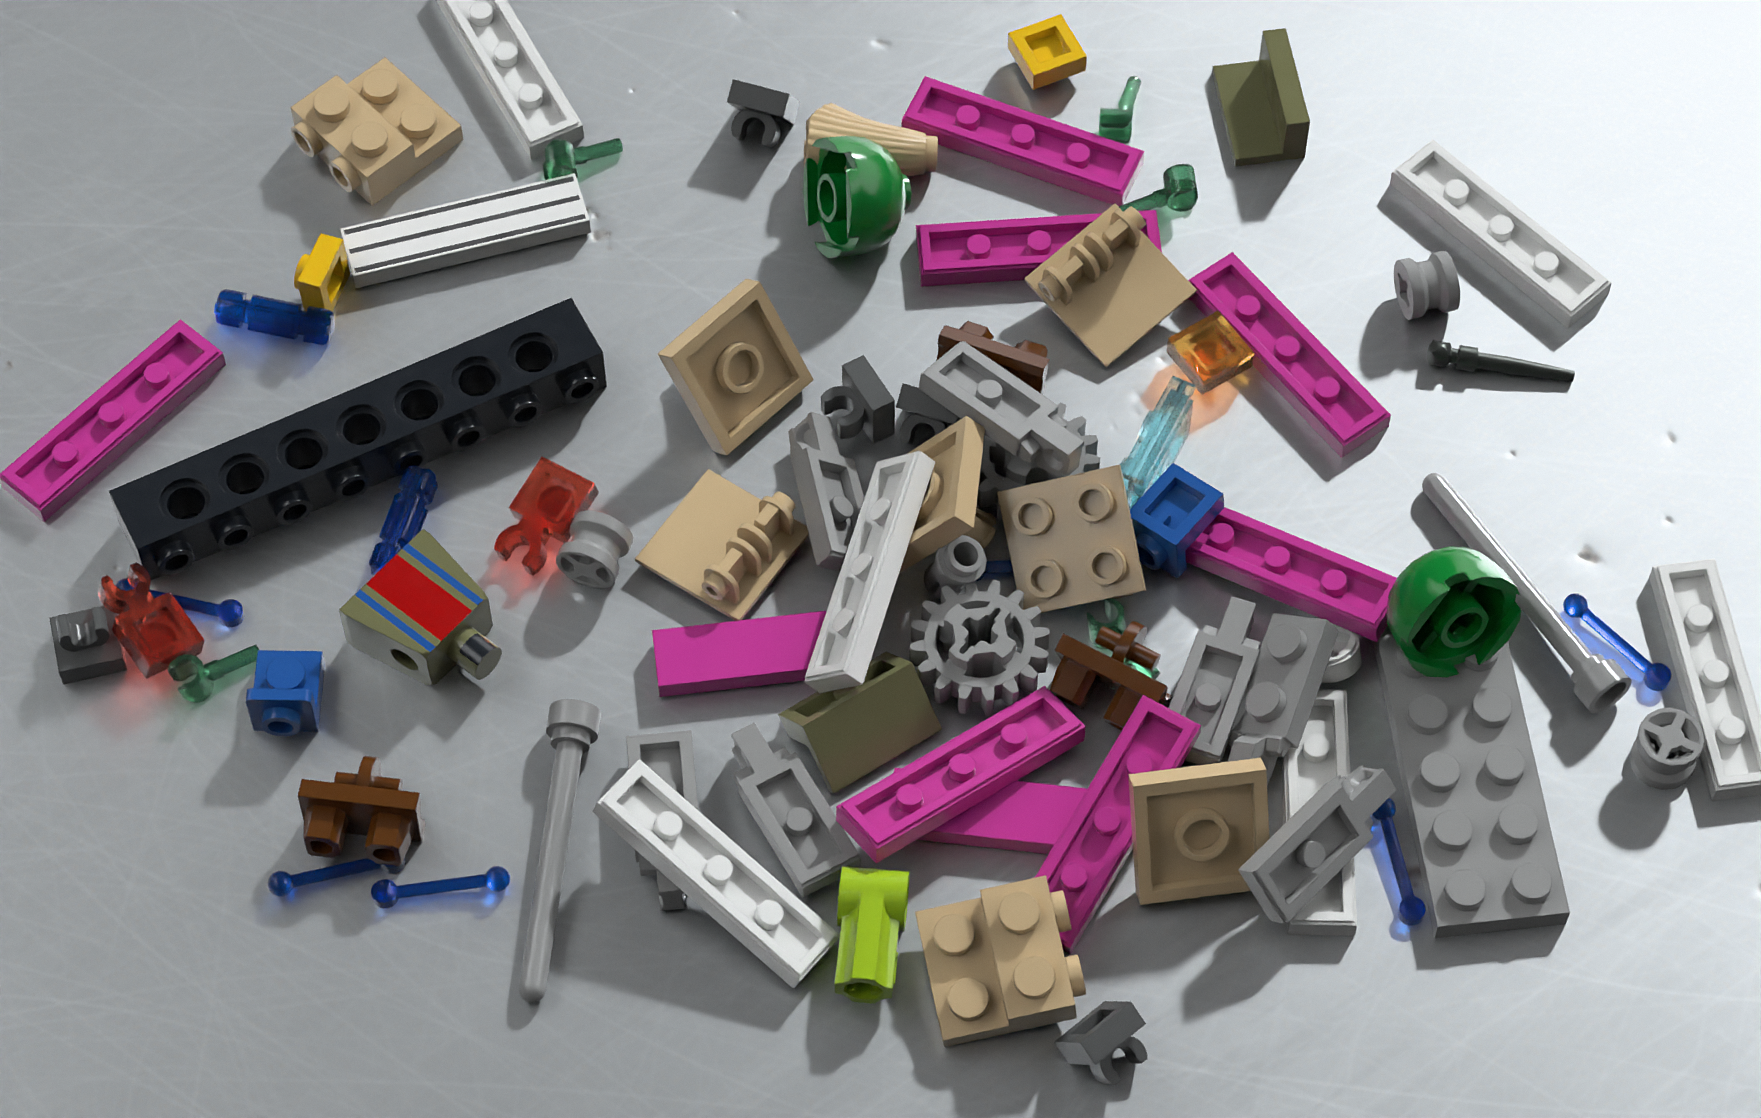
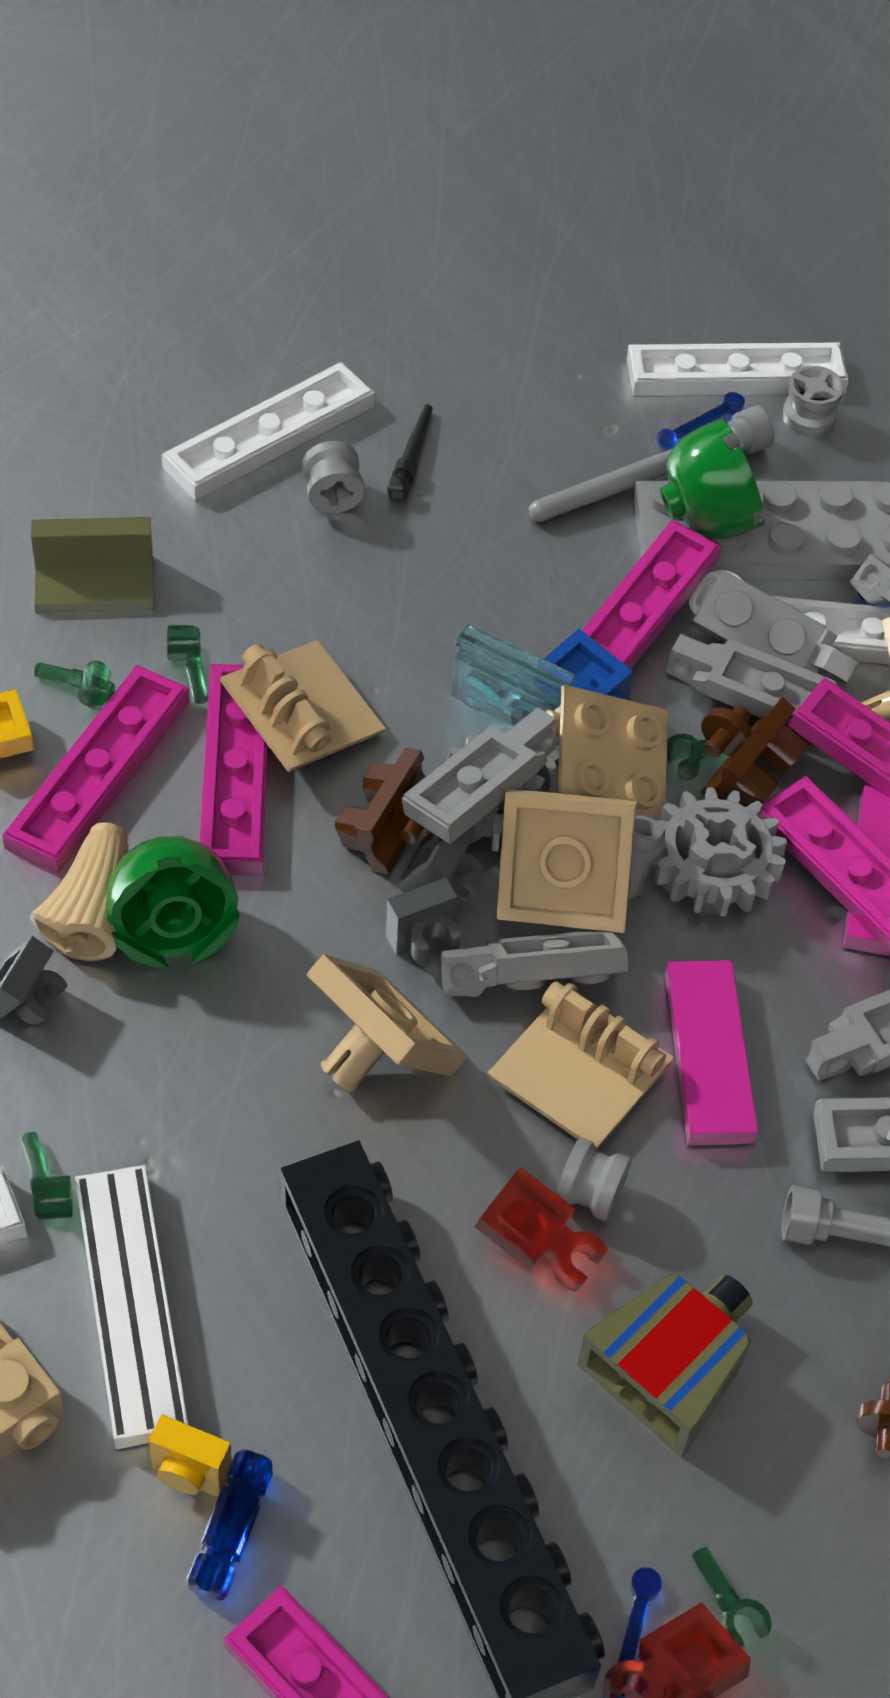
camera: 90 degrees left, 5 degrees down
blue bracket [245,650,325,737] -> none
clear blue axle [369,465,438,576] -> none
olive panel [778,652,942,793] -> none
white tile [804,451,935,693] -> none
clear orange plate [1166,311,1254,395] -> none
dark pink tile [1188,252,1391,458] -> none

